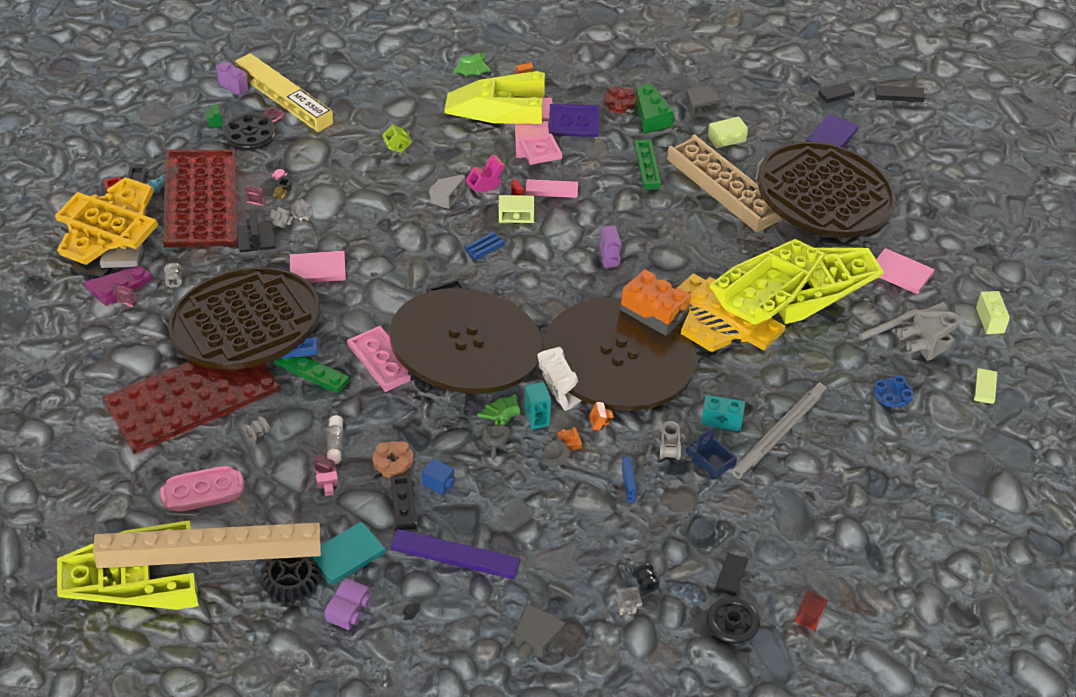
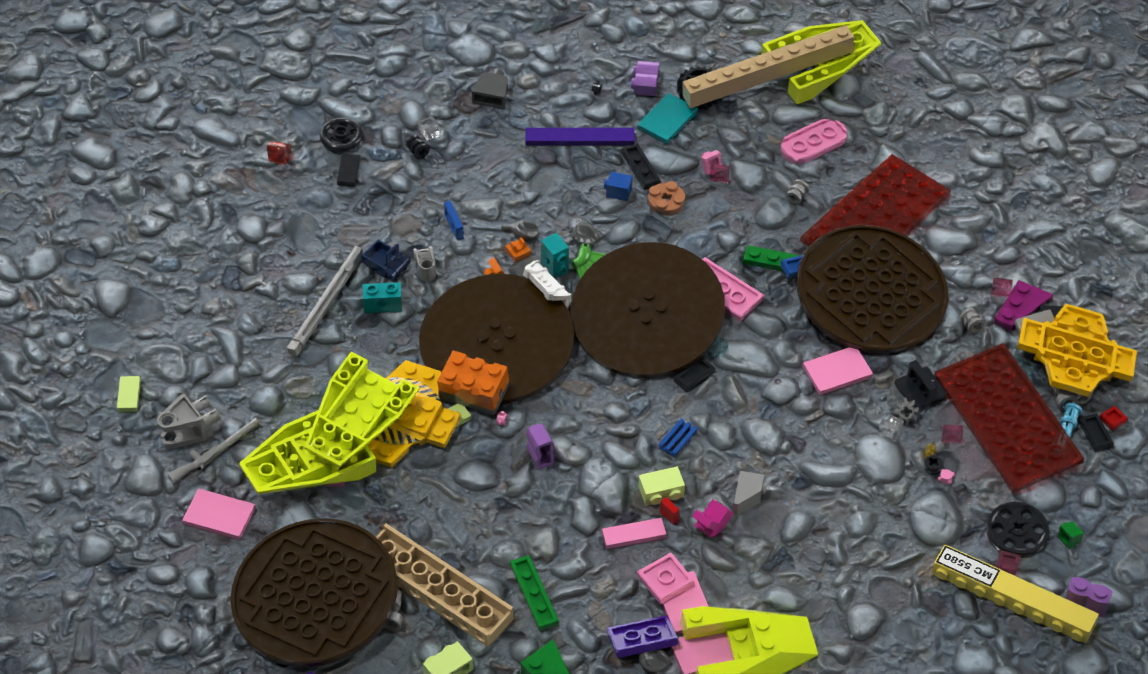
camera: 165 degrees right, 5 degrees up
piece [326,415,344,466] -> none
lime brick [382,124,412,154] -> none
blue dish [874,375,914,408] -> none
yellowish green brick [976,291,1010,334] -> none

